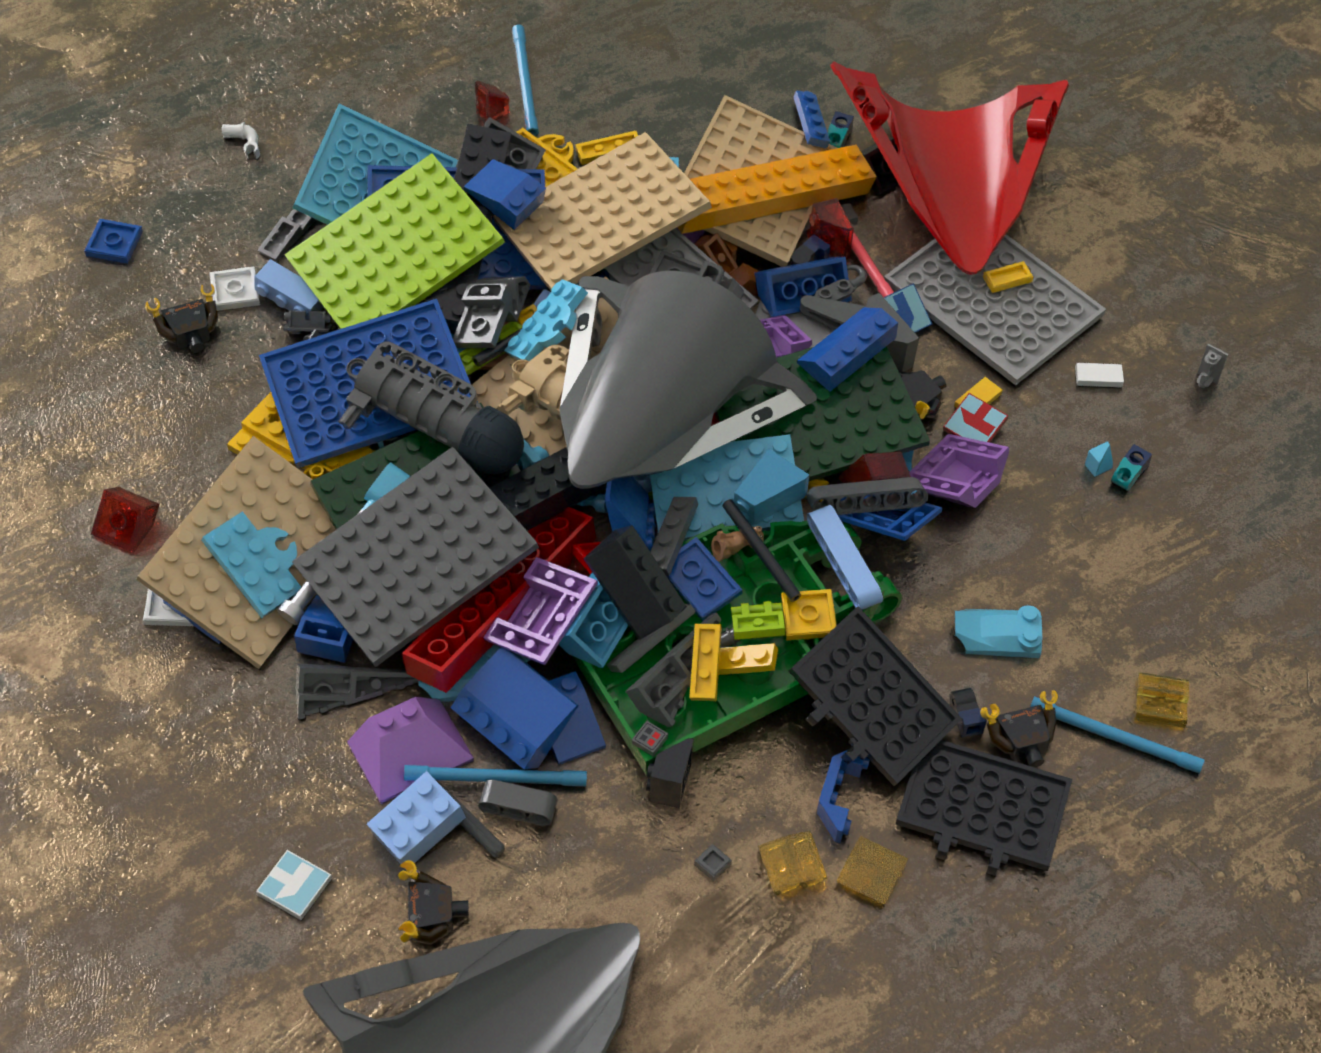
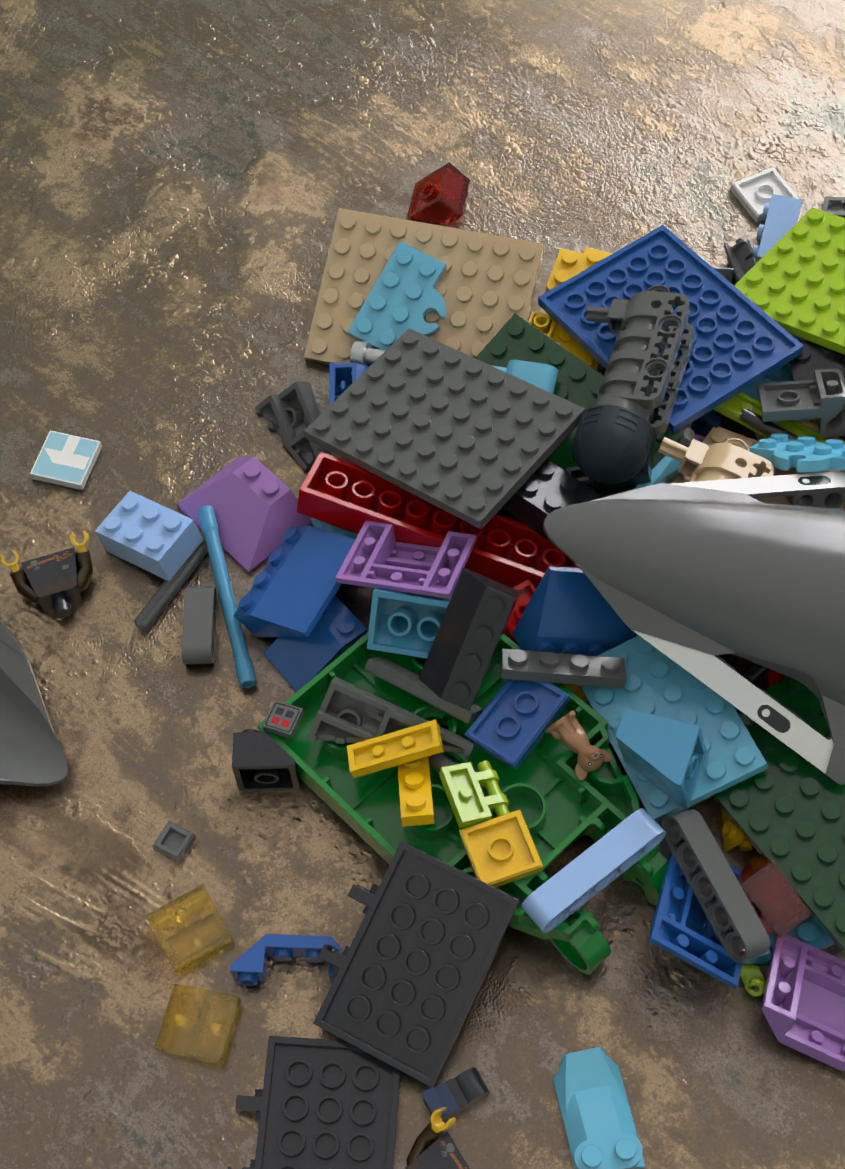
camera: 80 degrees right, 5 degrees up
blue tile [84,219,143,264] -> none
torso [145,284,218,353] -> none
black piece [722,499,801,602] -> none

